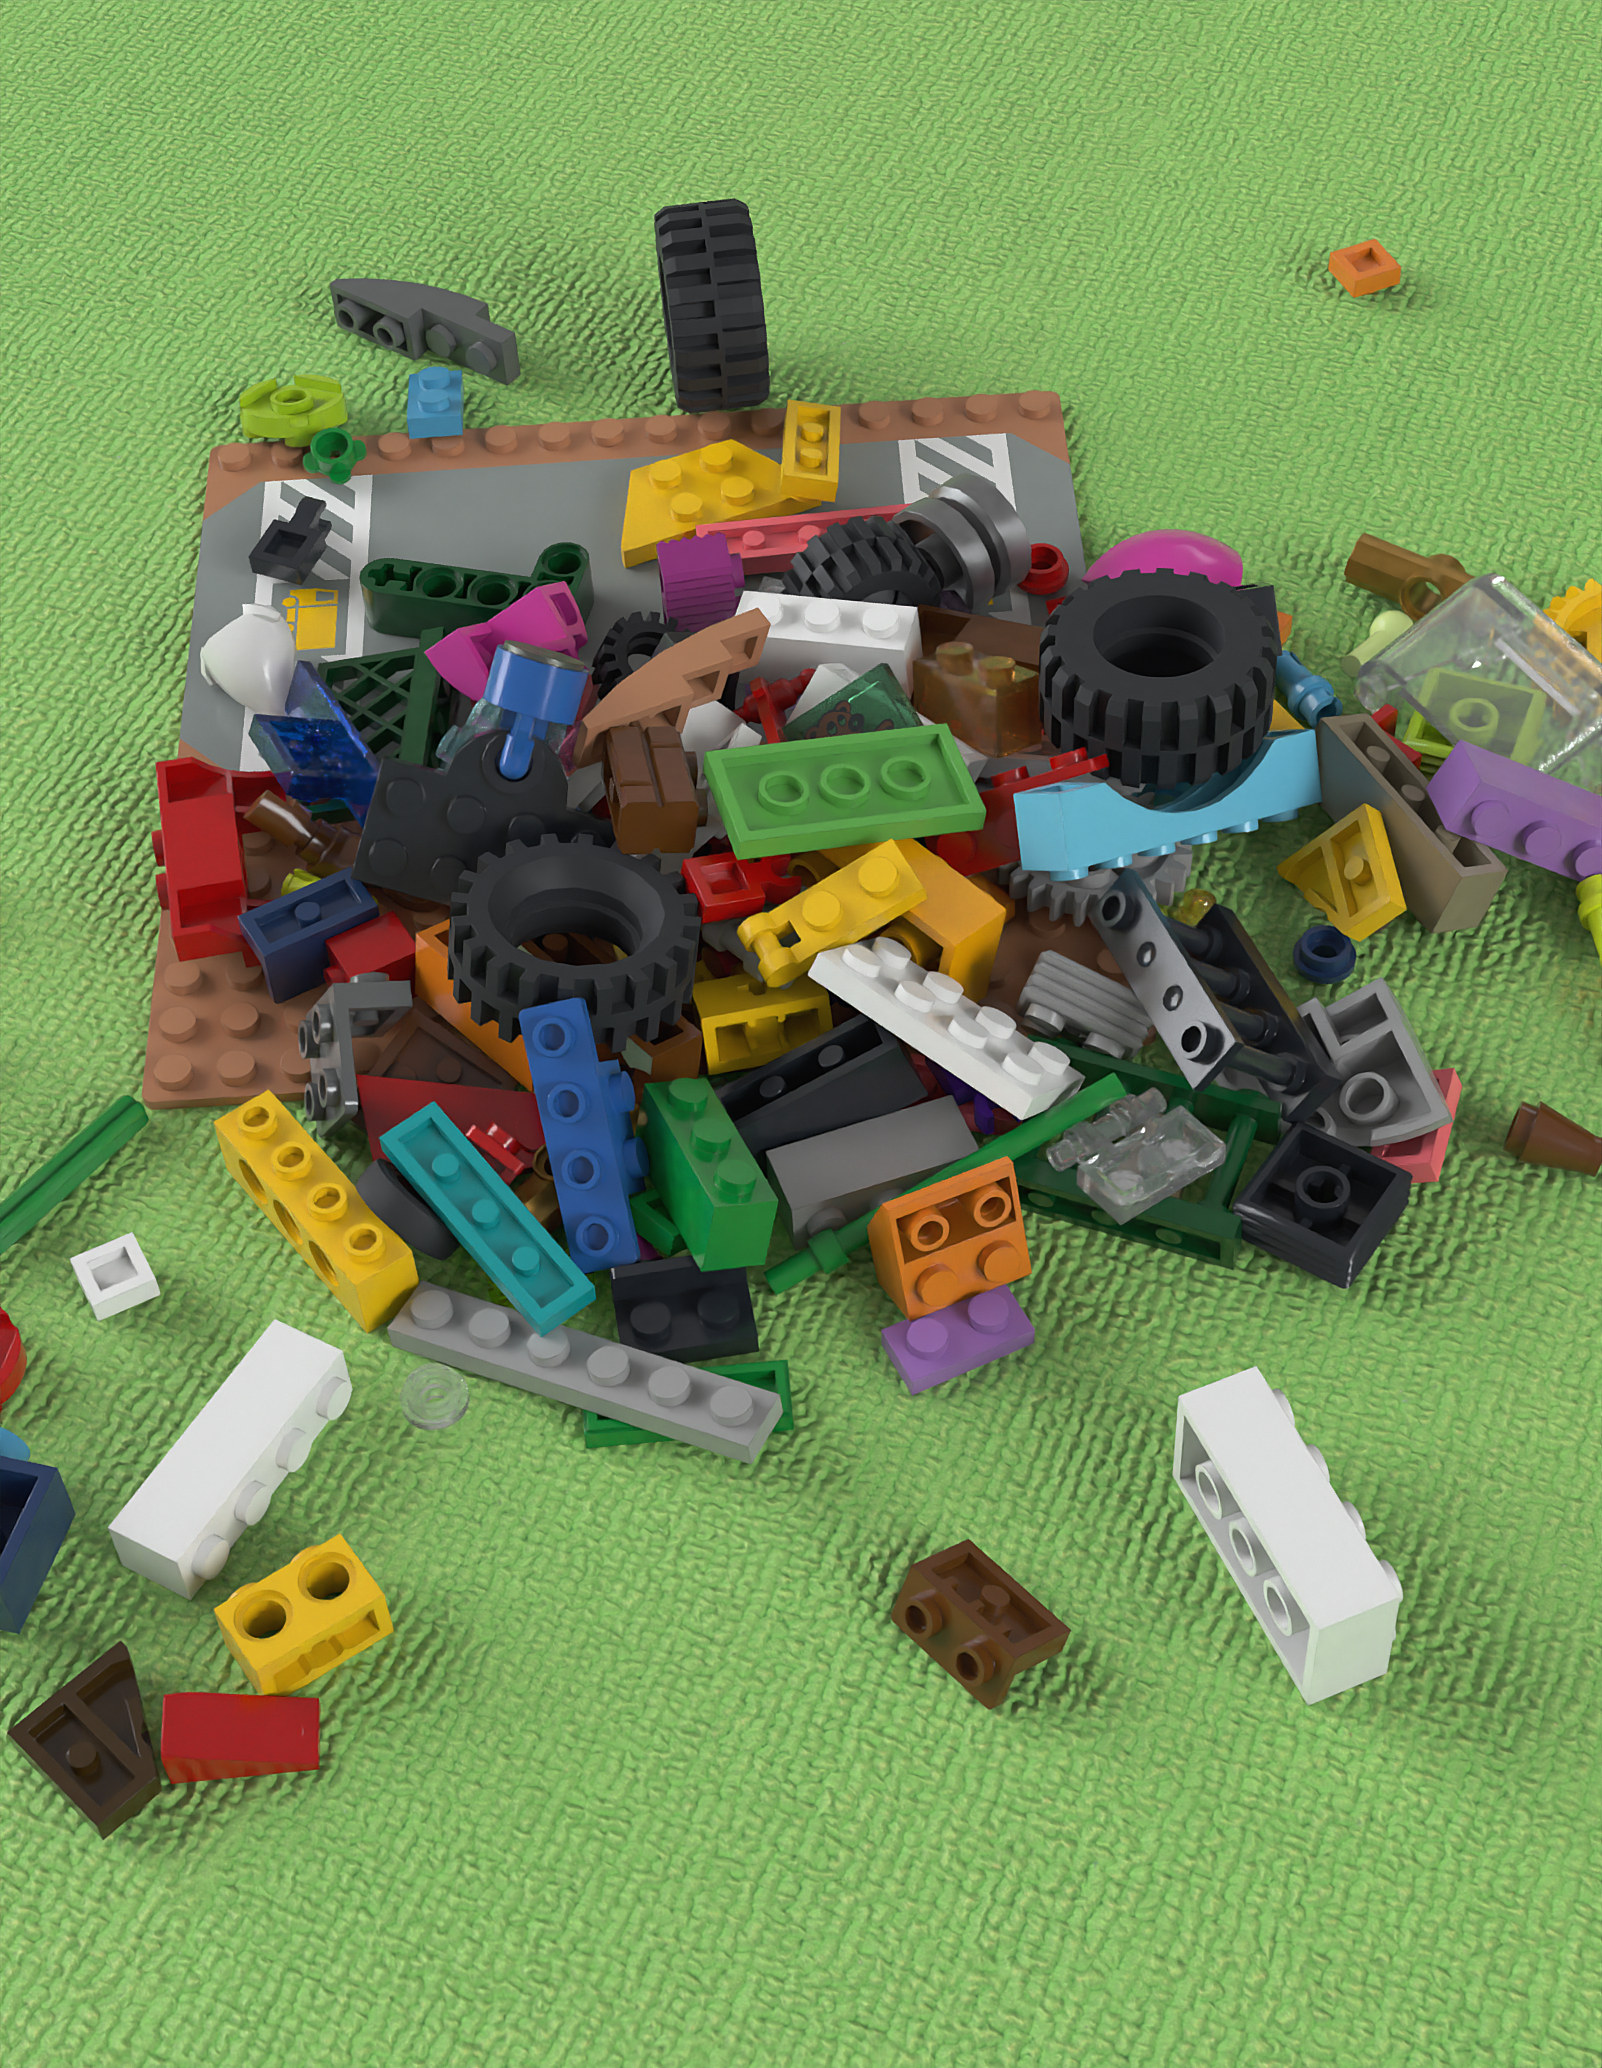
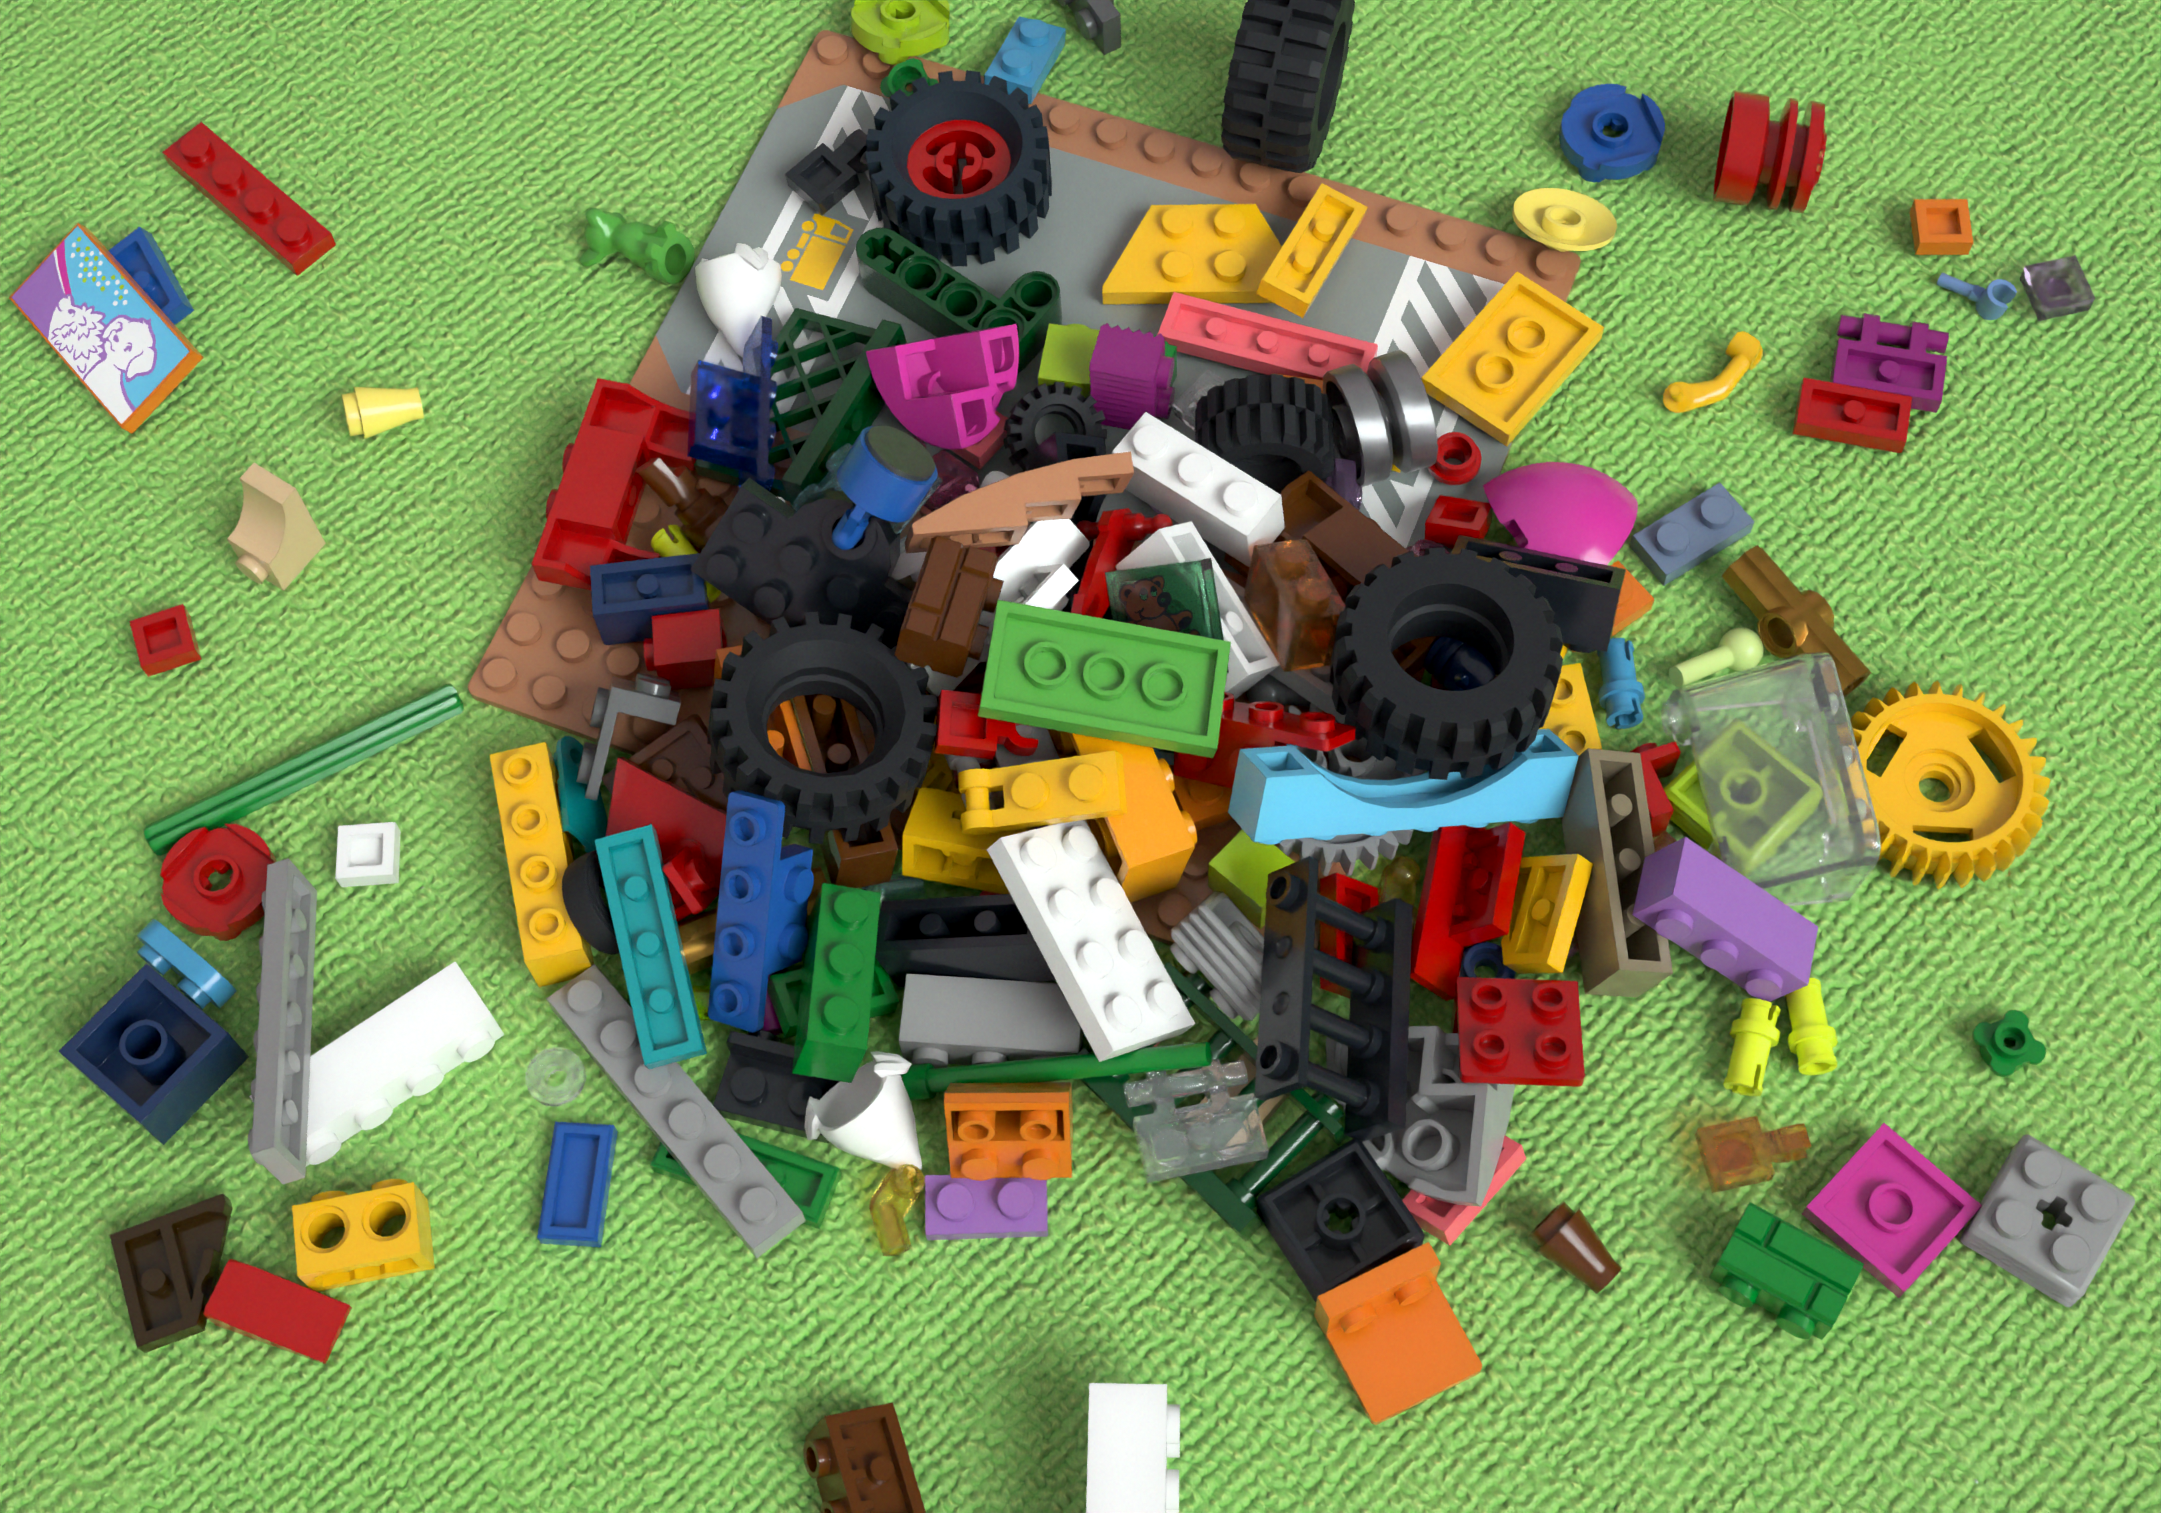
camera: 25 degrees right, 15 degrees up
none -> light grey plate [248,858,317,1184]
none -> blue tile [537,1122,618,1247]
none -> teal piece [553,736,608,853]
none -> bright green animal [579,208,695,284]
none -> white hat [805,1051,922,1177]
none -> black wheel [865,70,1052,267]
none -> clear yellow arm [869,1164,925,1257]
none -> lime brick [1038,323,1100,398]
none -> lime brick [1208,829,1295,929]
none -> orange bracket [1314,1242,1482,1425]
none -> red bracket [1410,822,1526,1001]
none -> yellow plate [1421,271,1604,447]
none -> red bracket [1451,977,1585,1087]
none -> light yellow dish [1512,188,1617,252]
none -> blue plate [1559,84,1665,183]
none -> sand blue plate [1630,482,1754,586]
none -> yellow piece [1663,331,1763,413]
none -> red wheel [1713,90,1827,213]
none -> red plate [1792,377,1912,453]
none -> magenta plate [1830,313,1949,413]
none -> medium blue hand [1937,273,2017,320]
none -> plate [2020,255,2095,321]

